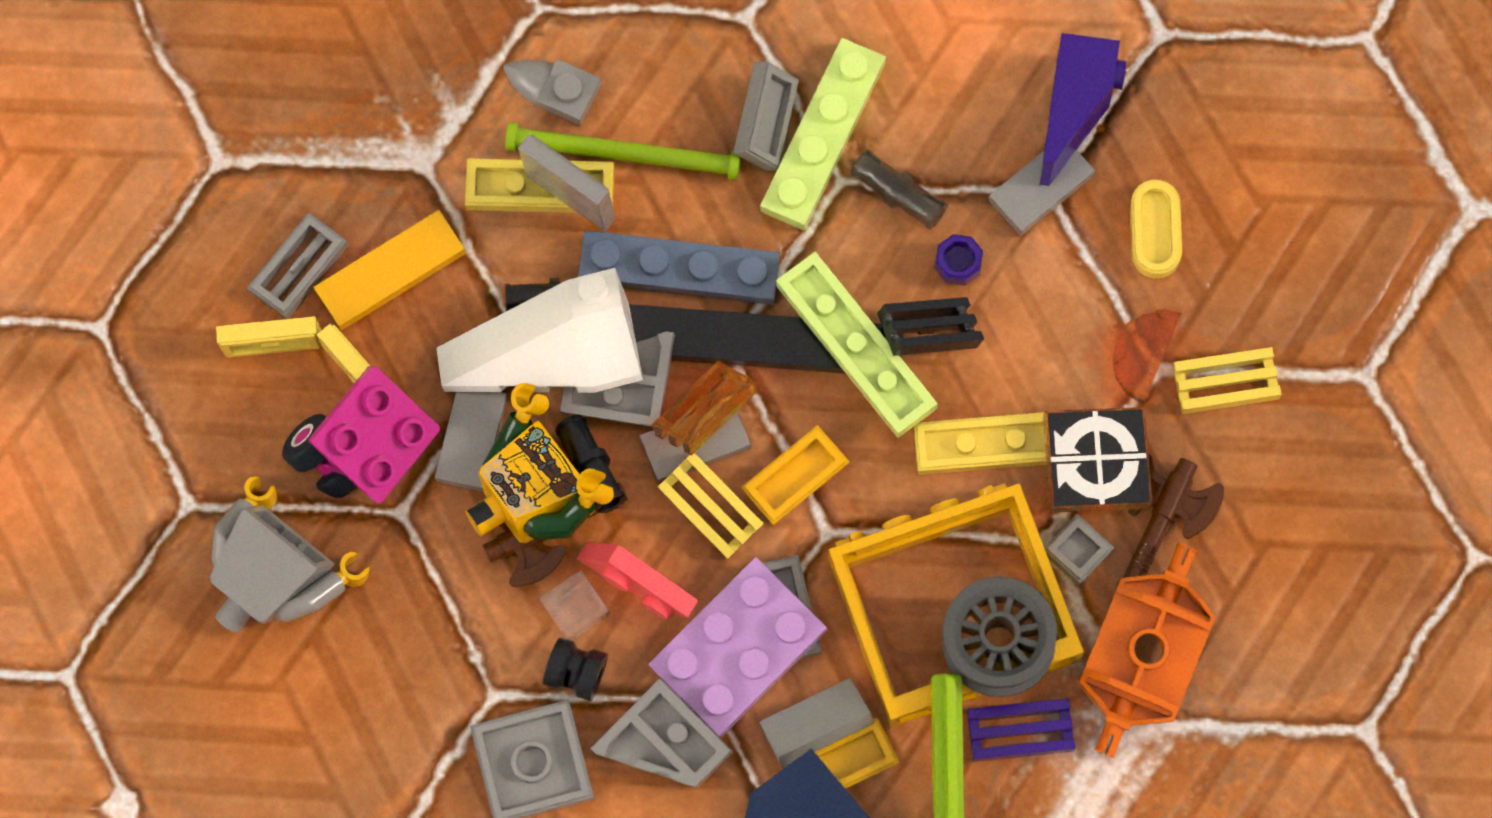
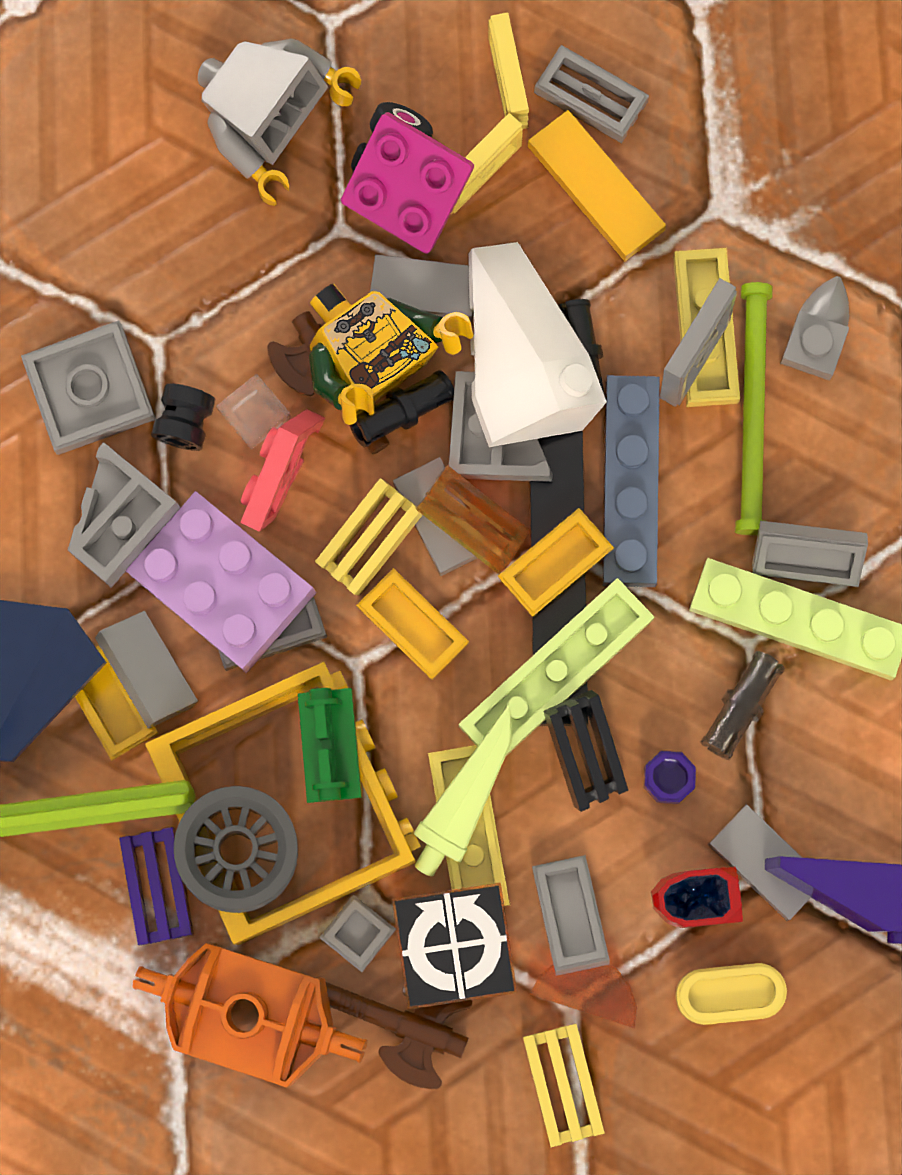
camera: 85 degrees right, 5 degrees up
none -> green hinge [298,688,362,803]
none -> yellowish green bar [414,703,512,876]
none -> yellow tile [498,508,614,617]
none -> light grey tile [532,855,610,976]
none -> rock [651,866,743,928]

